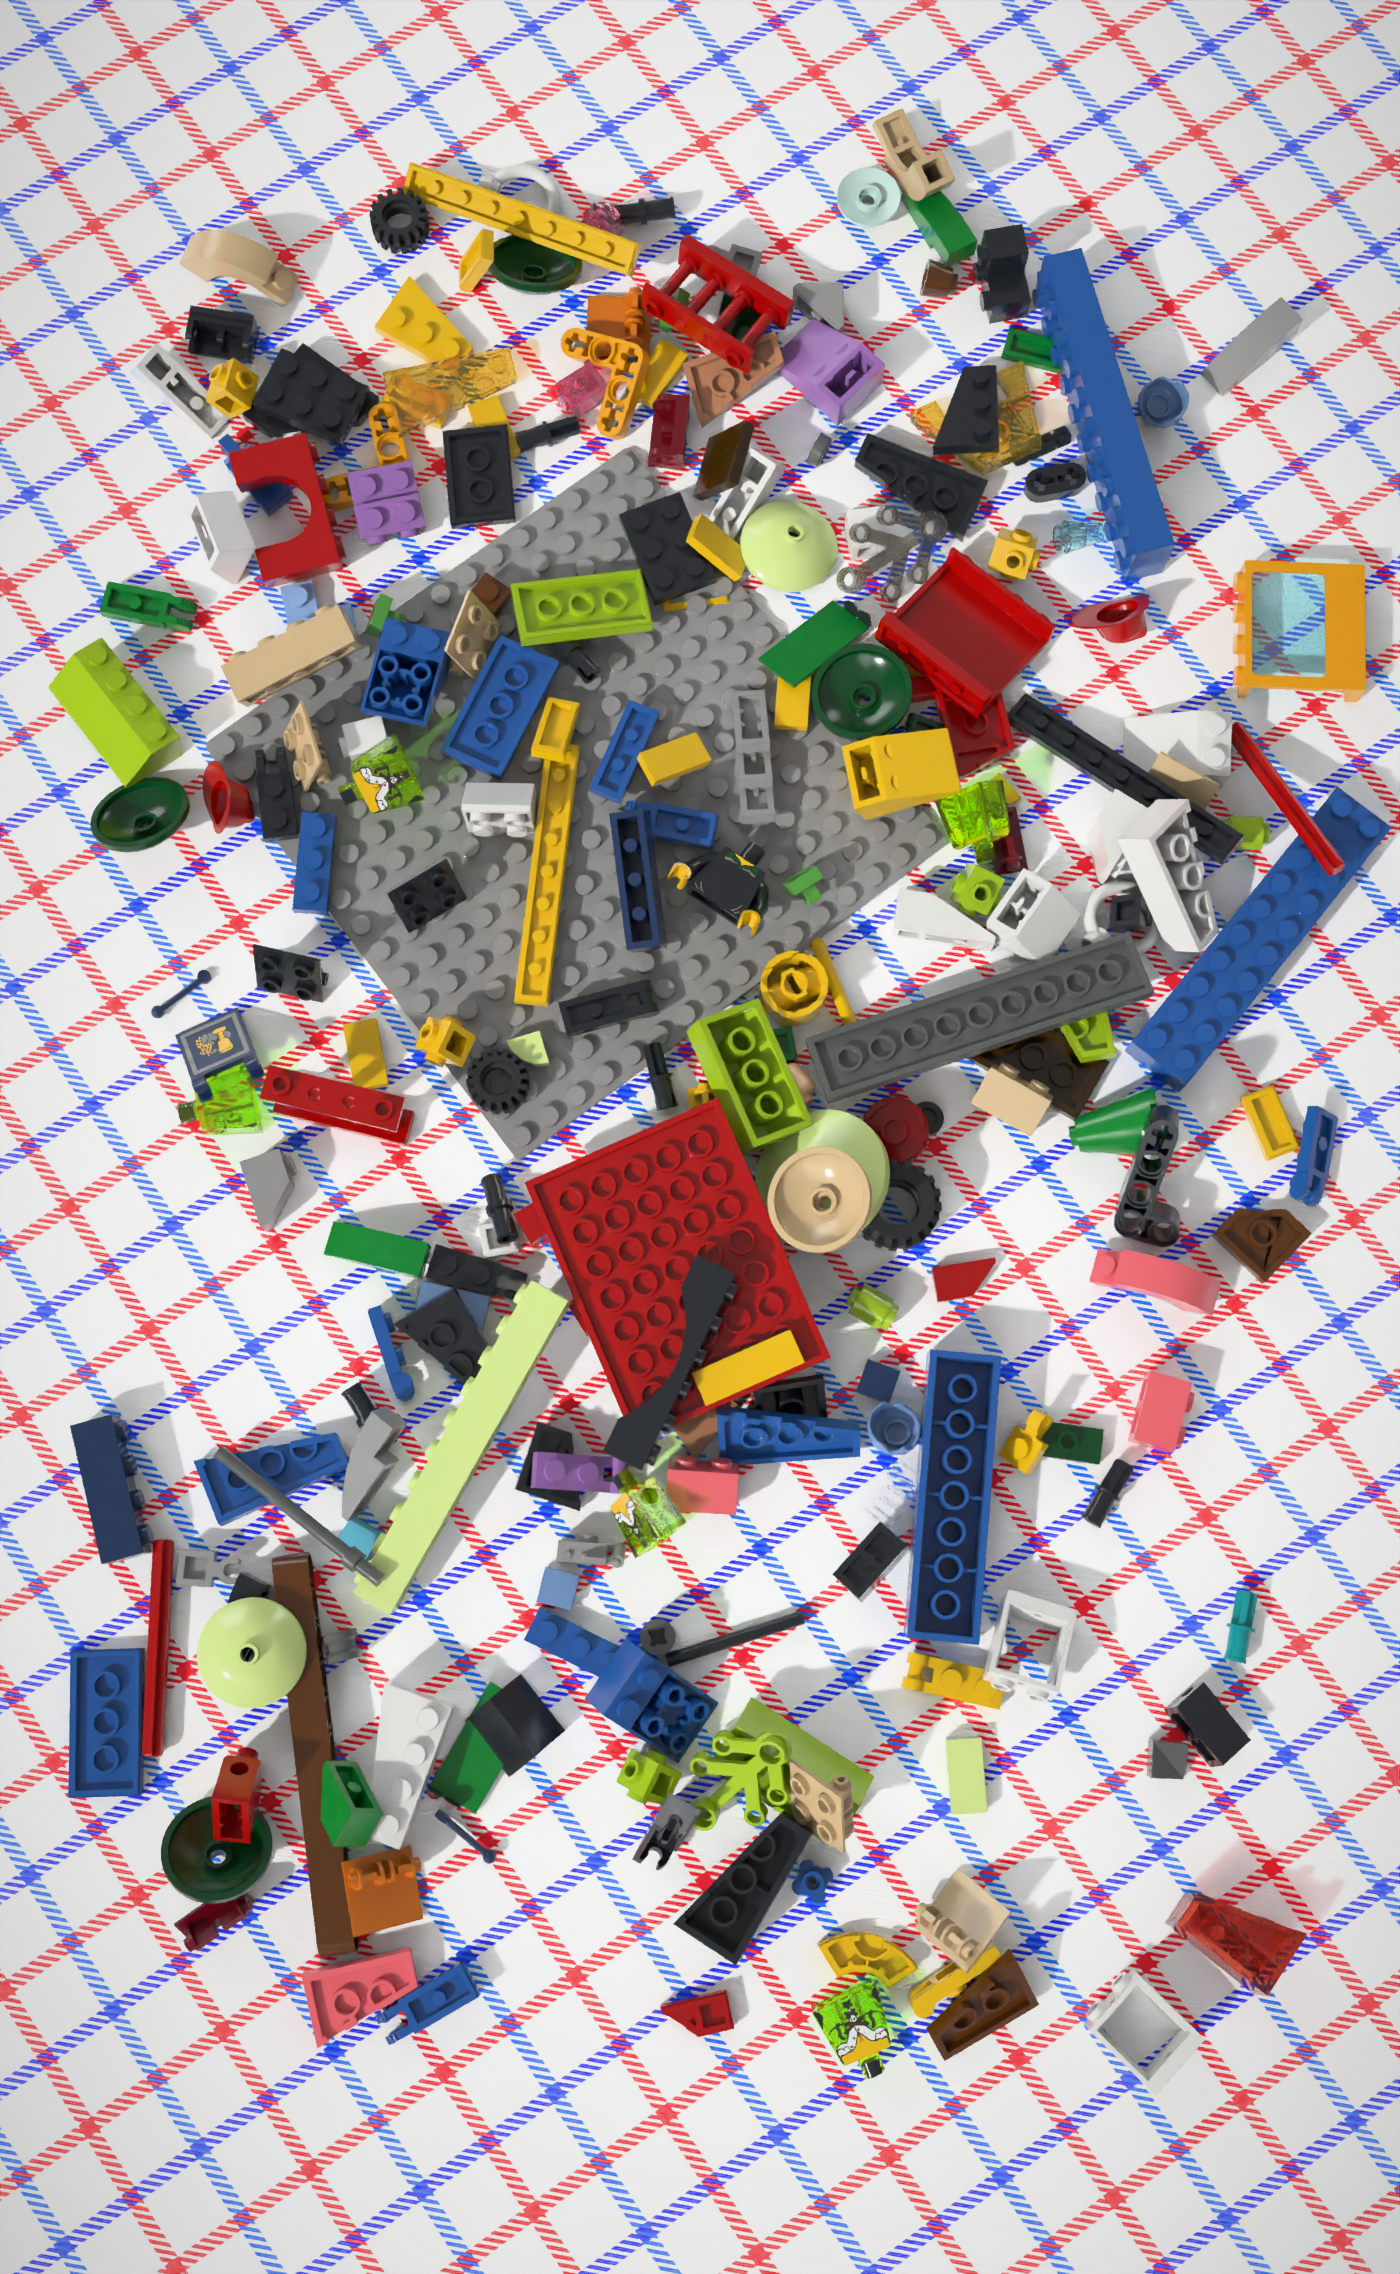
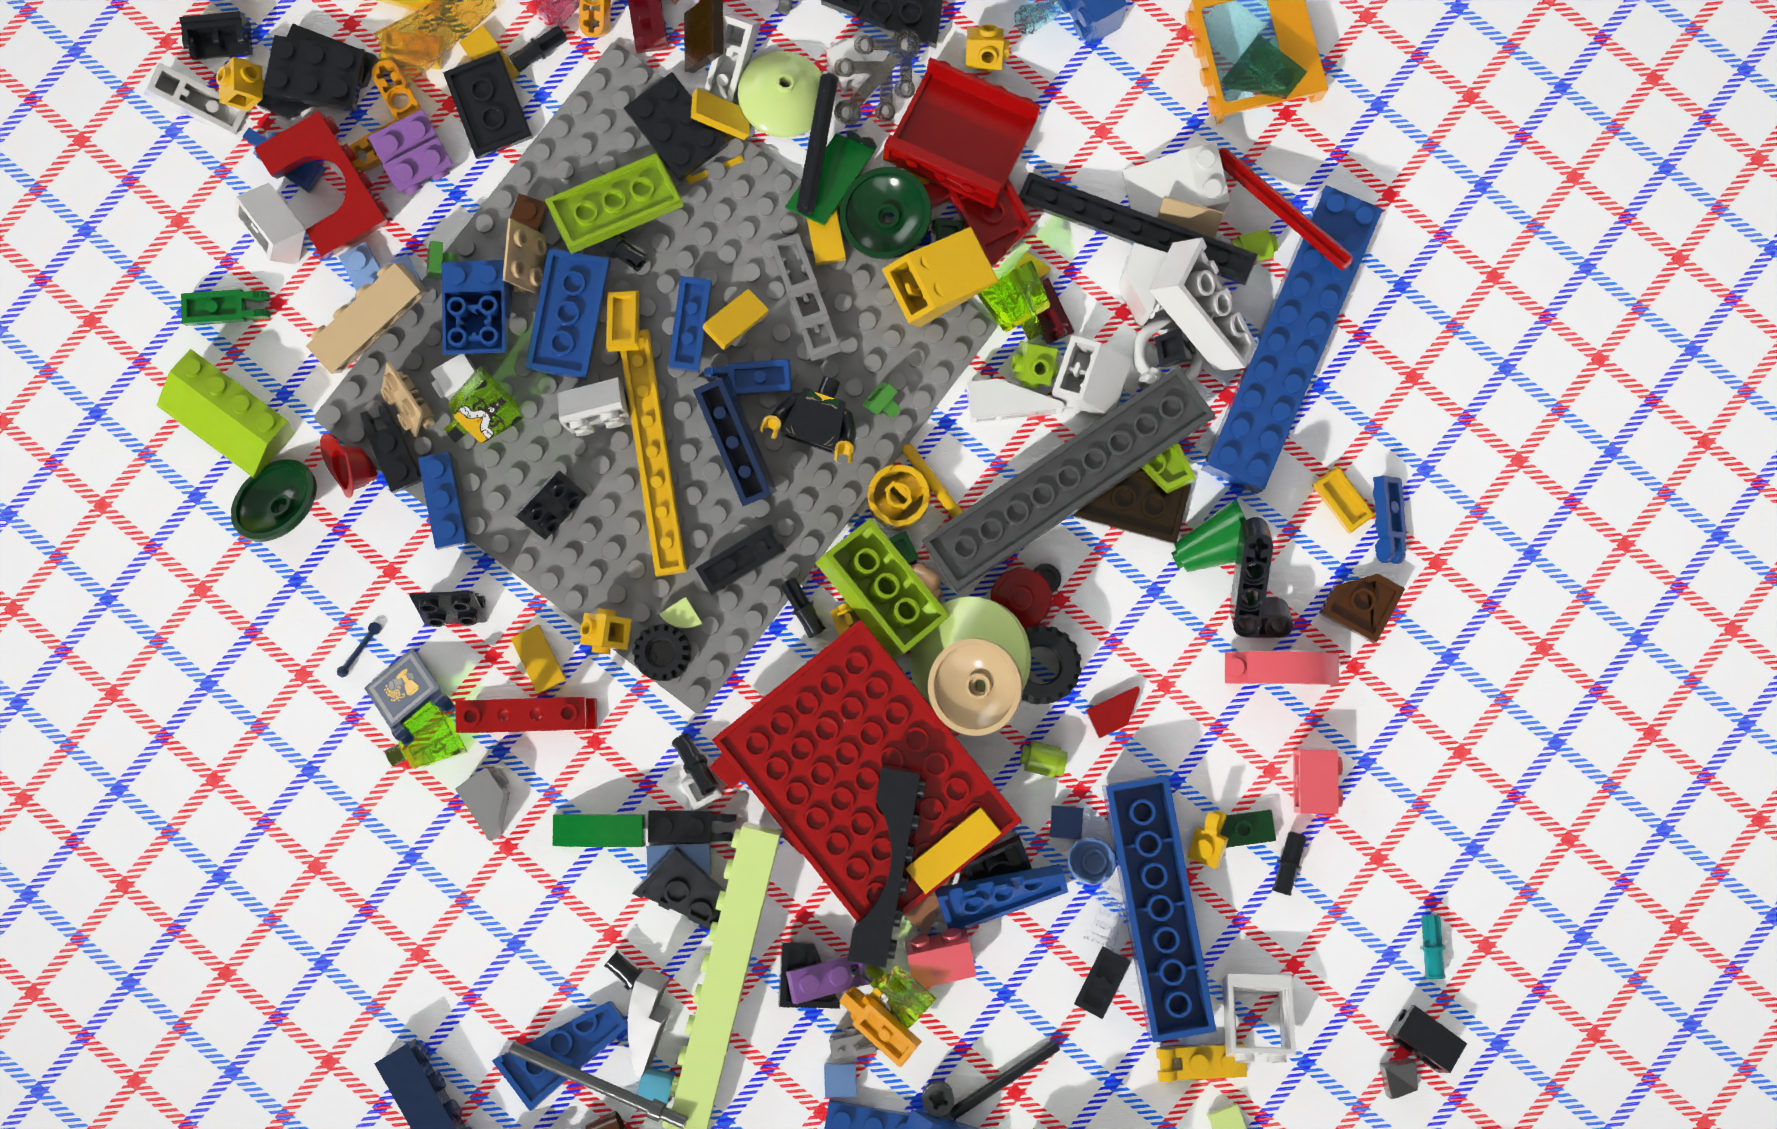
camera: 15 degrees left, 5 degrees up
blue hinge [367,1305,415,1403] -> none
tan brick [970,1062,1053,1137] -> none
red piece [1072,596,1150,644] -> none
none -> black axle [796,72,838,215]
none -> light orange hinge [839,986,922,1067]
none -> clear green wing [1220,34,1307,99]

